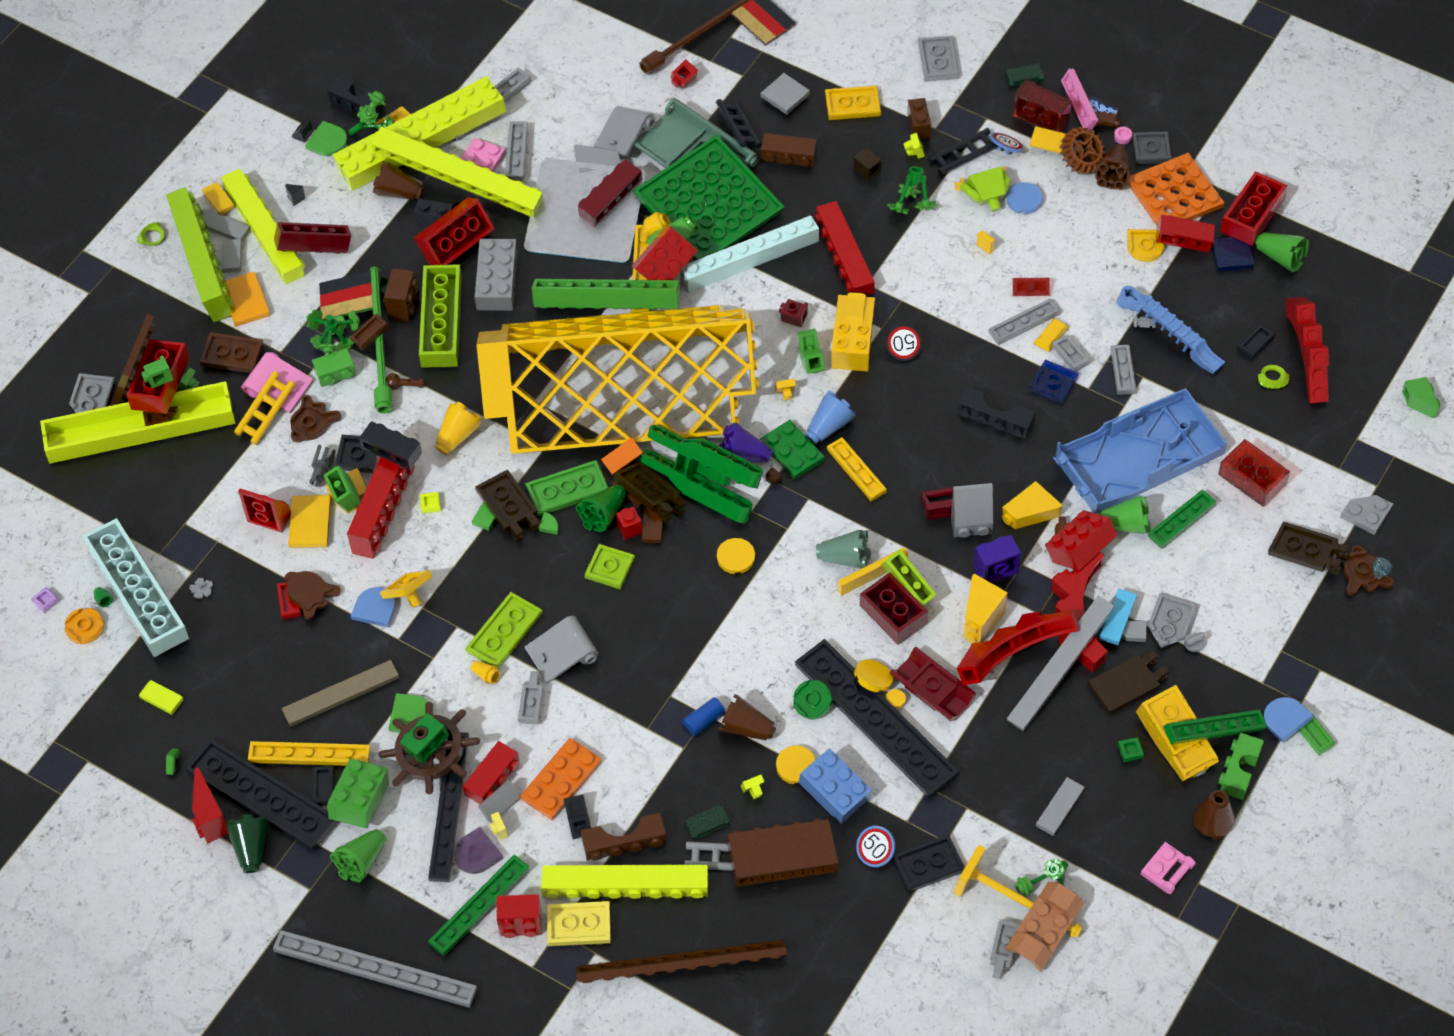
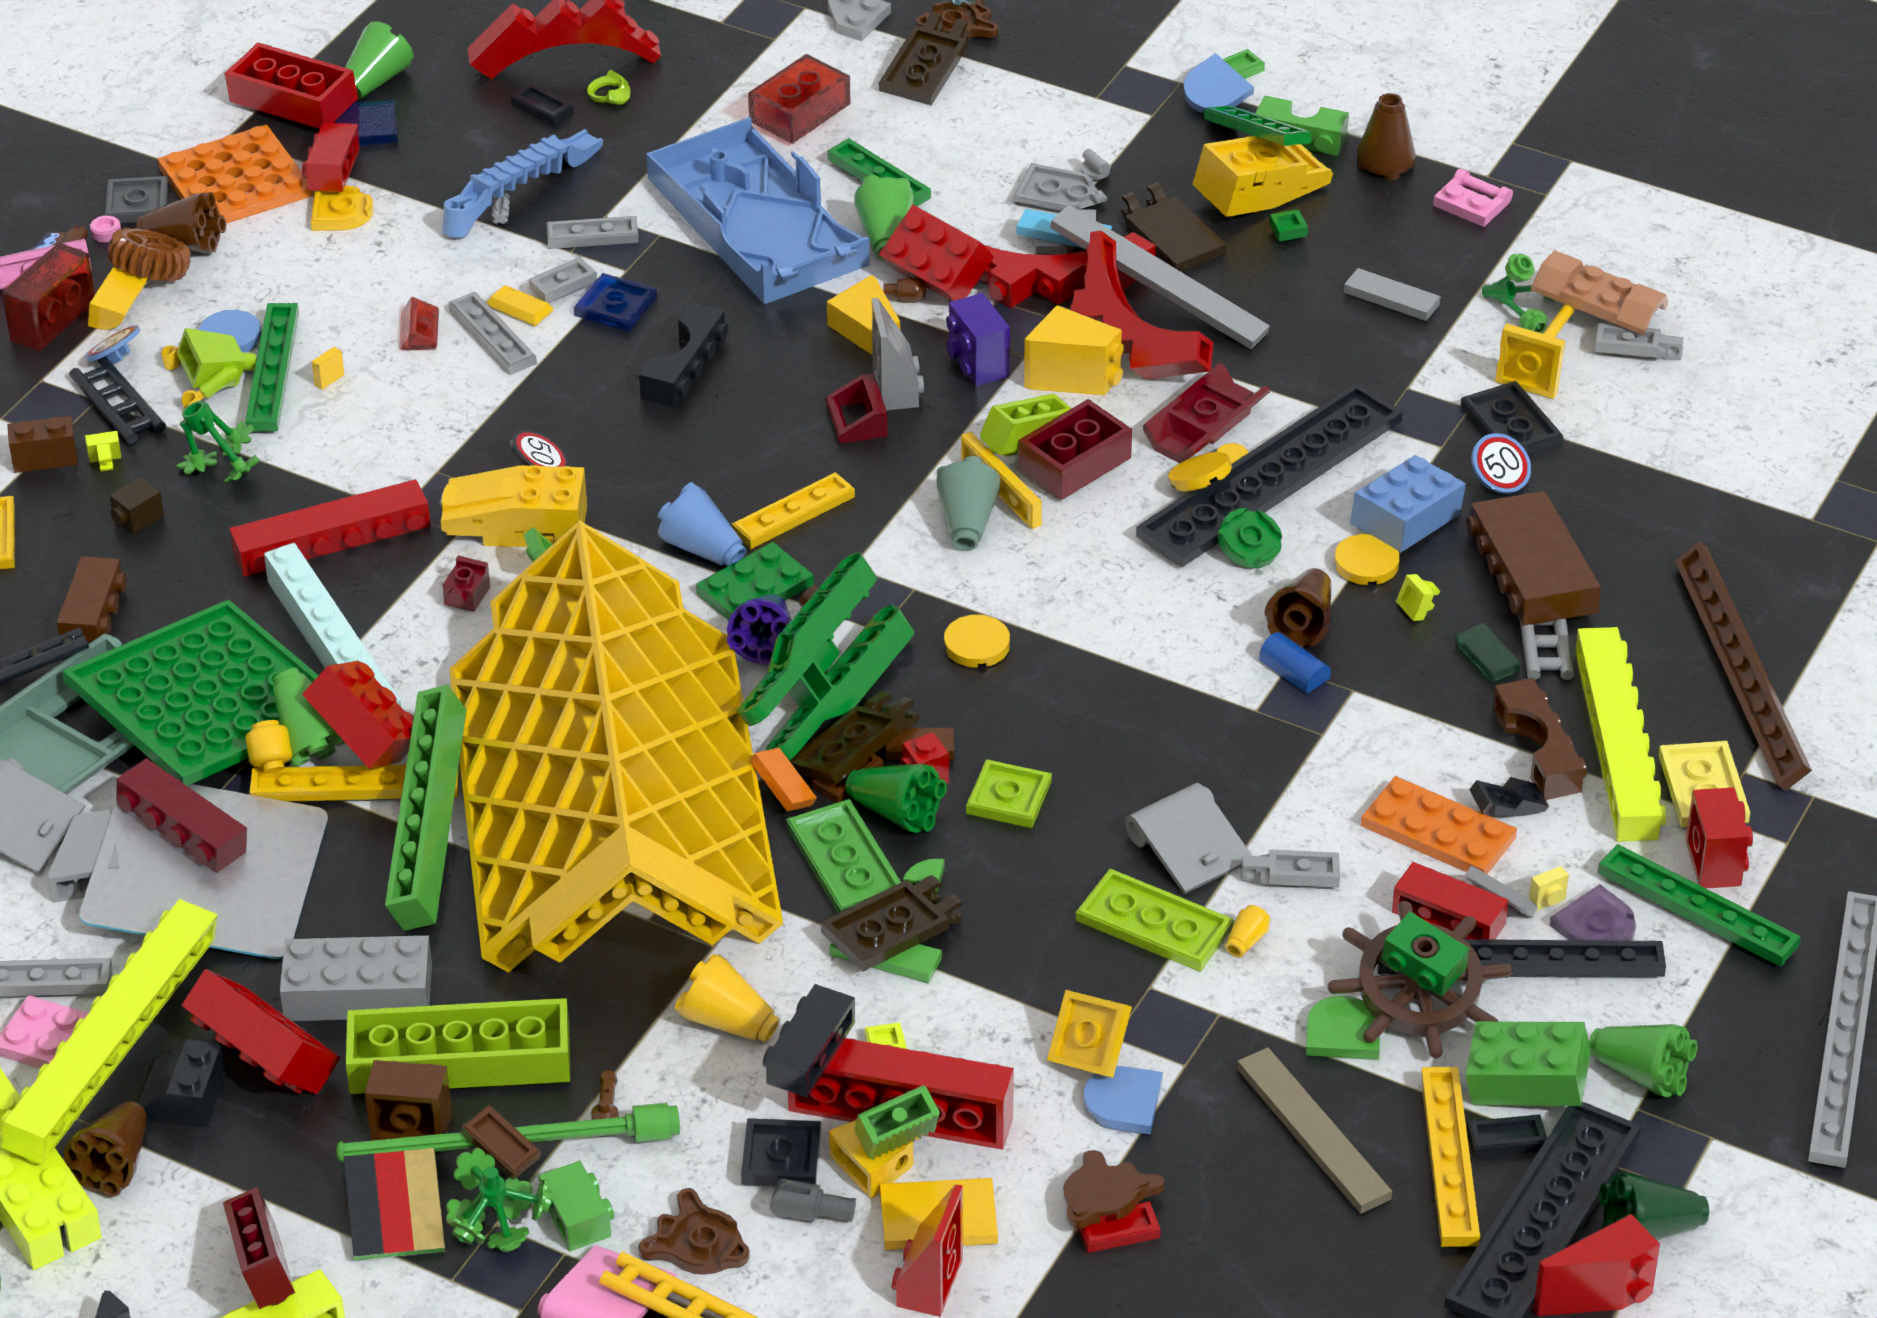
camera: 95 degrees left, 15 degrees down
none -> green plate [245,303,299,432]

